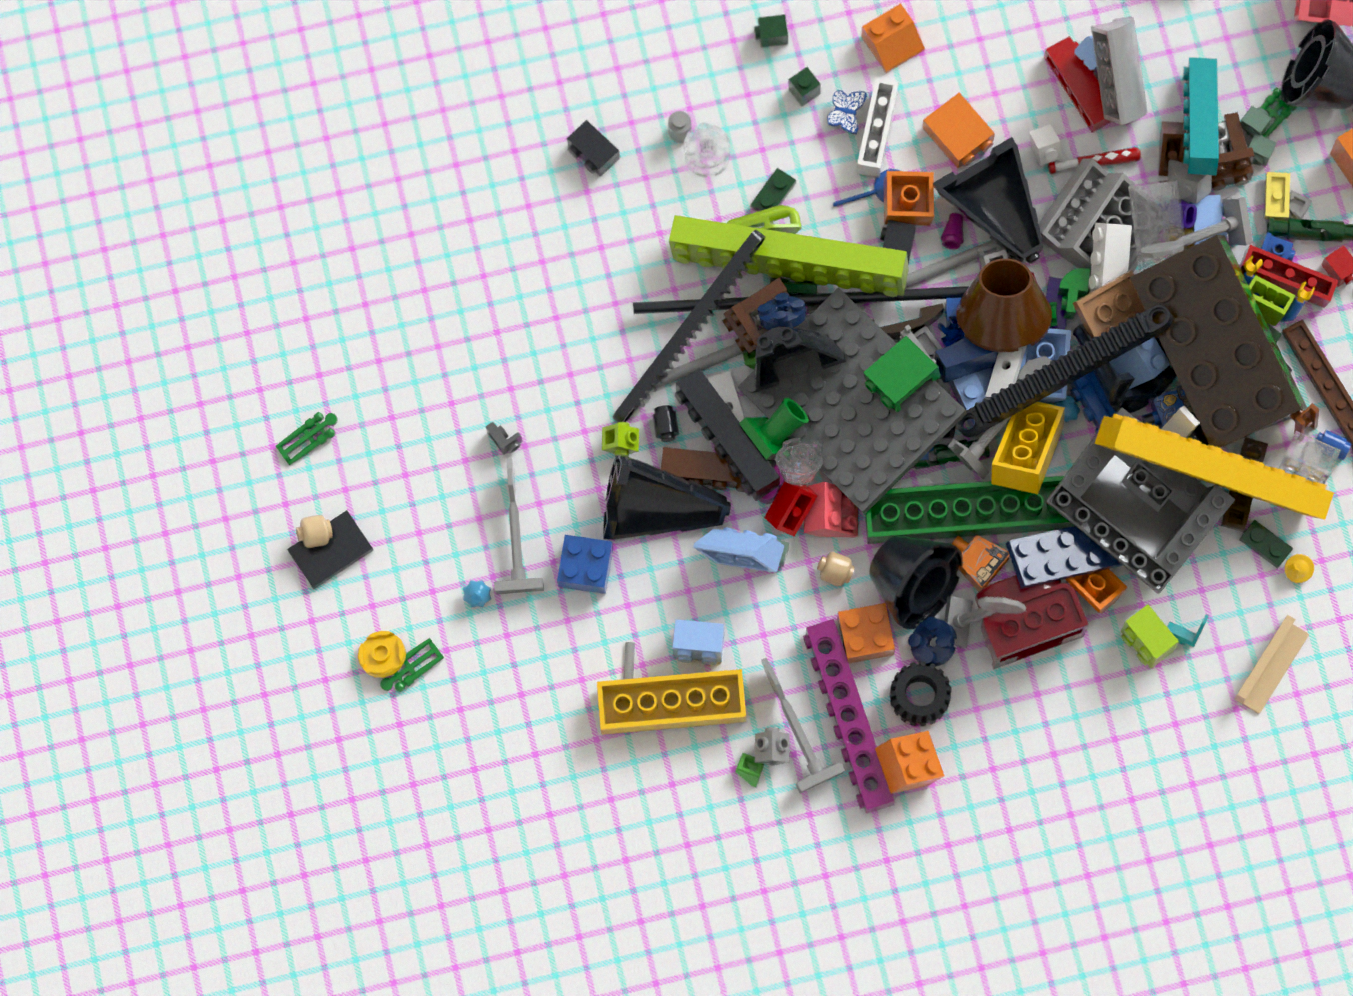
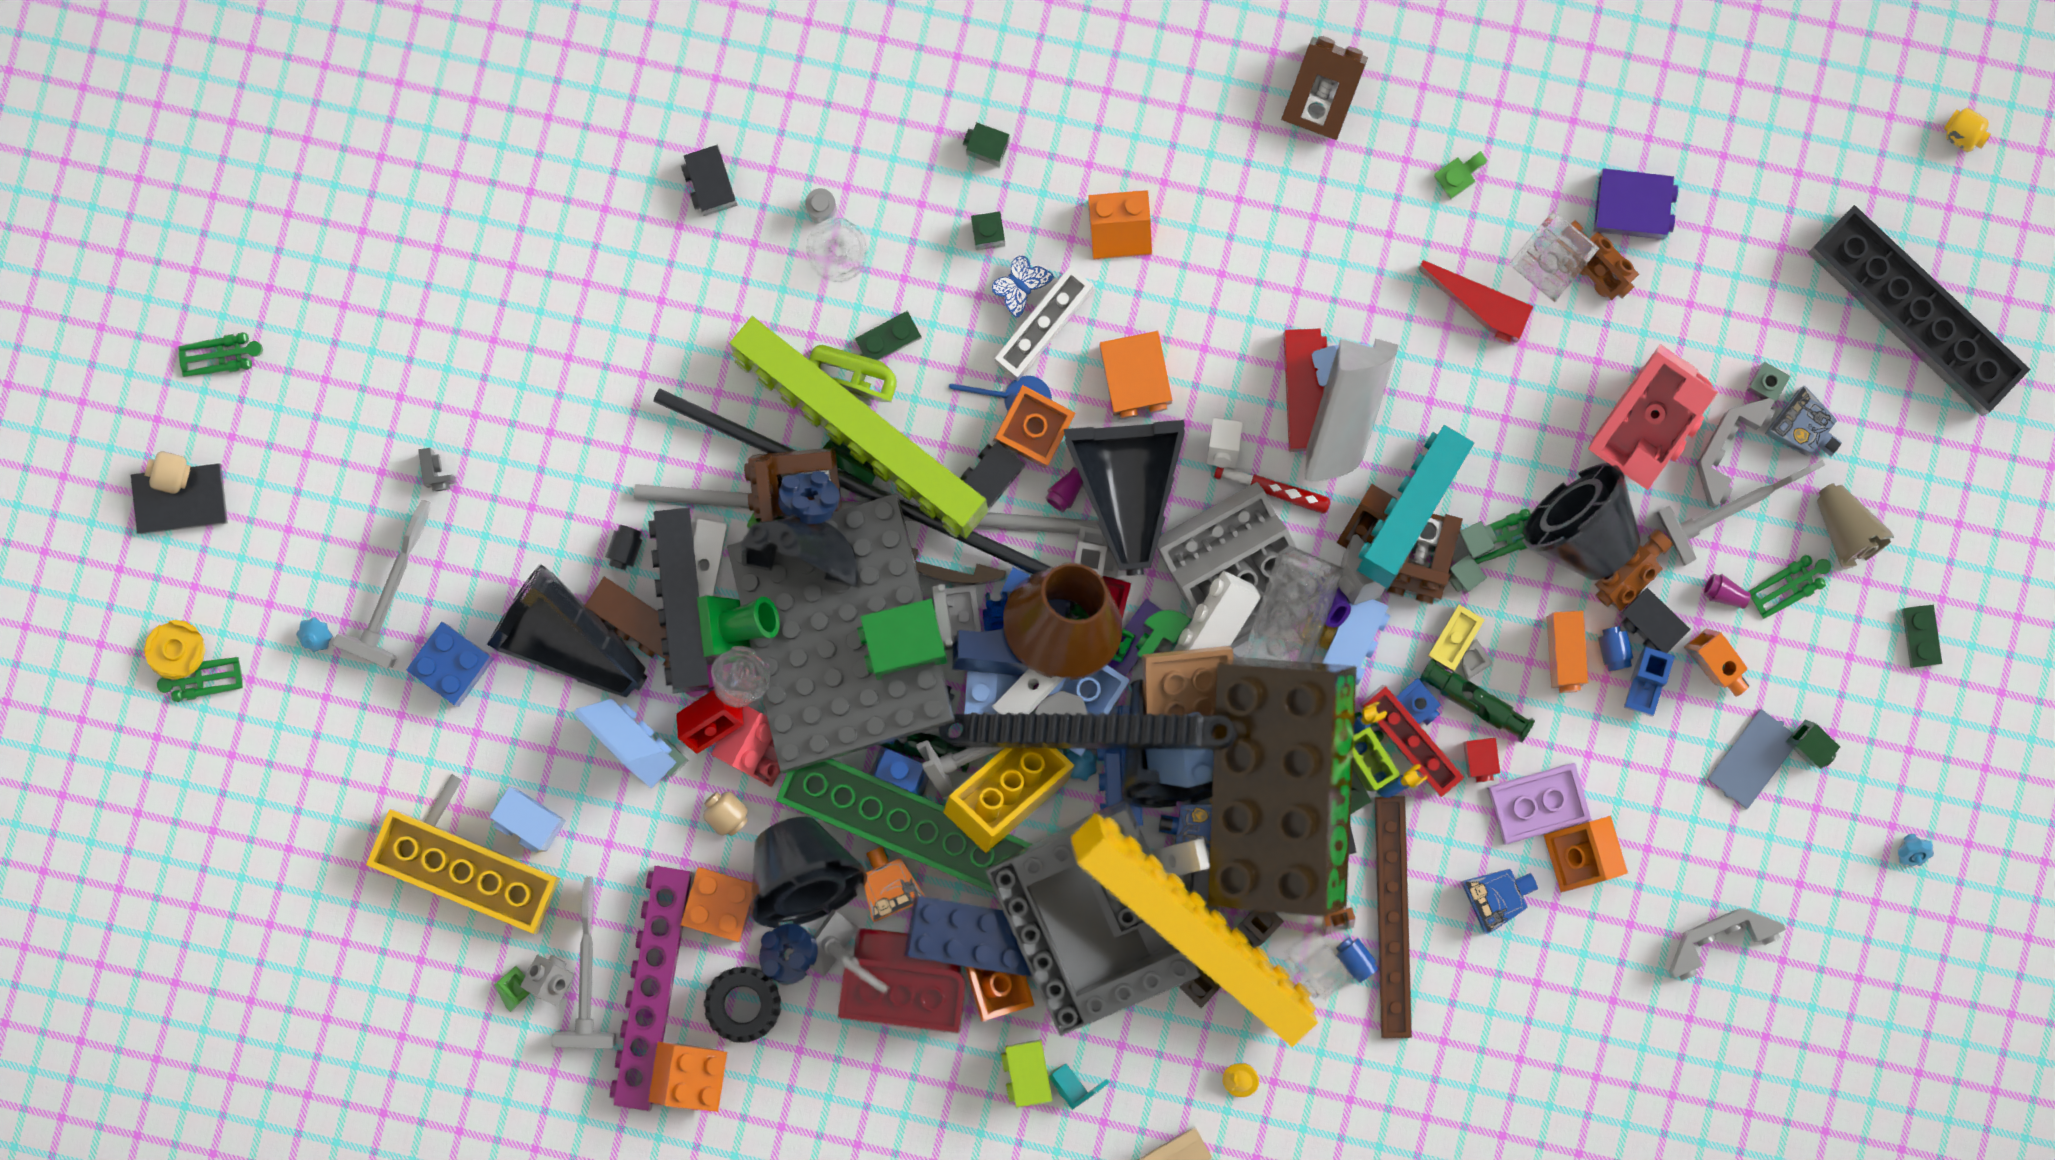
camera: 25 degrees right, 10 degrees up
lime brick [602,422,639,457] -> none
black gear [612,229,766,422] -> none
light grey piece [1141,197,1253,258] -> none
dark green plate [1239,520,1293,569] -> none
none -> blue torso [869,747,930,797]

